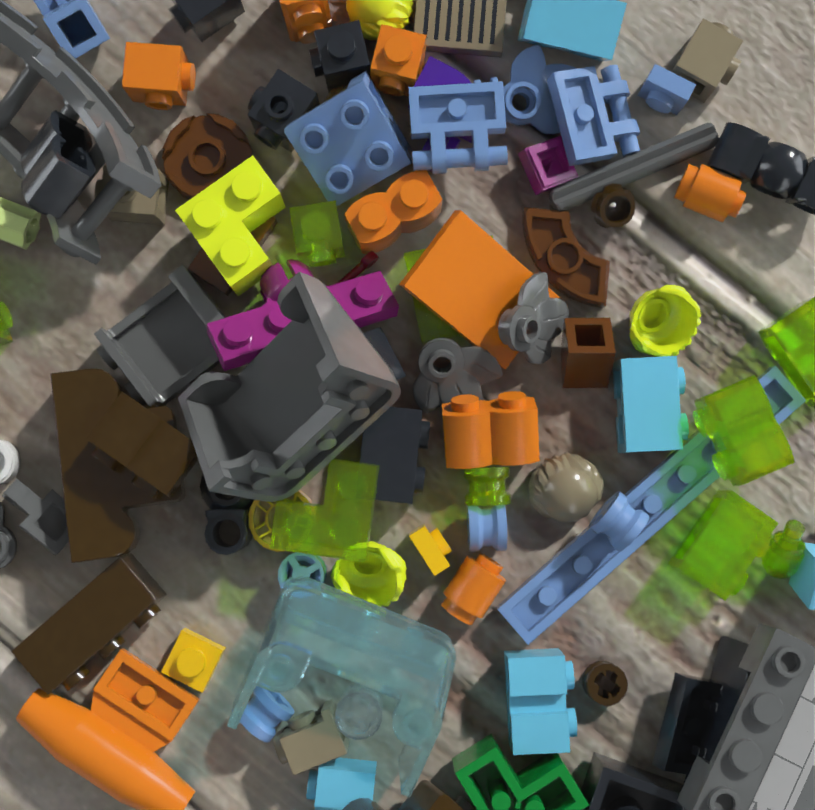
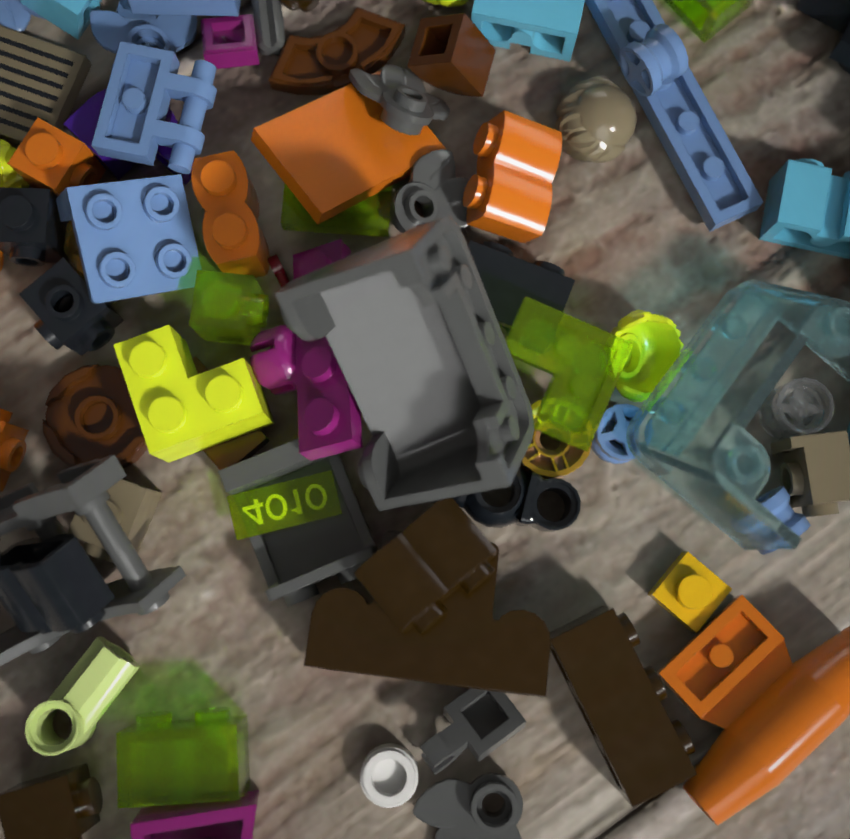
camera: 75 degrees left, 5 degrees down
yellow plate [409,524,452,576] -> none
orange brick [441,552,506,625] -> none
clear neon green wheel [463,466,511,506] -> none
medium blue wheel [467,504,508,552] -> none
dark brown bush [582,661,628,706] -> none
none -> clear neon green sticker [227,470,342,540]

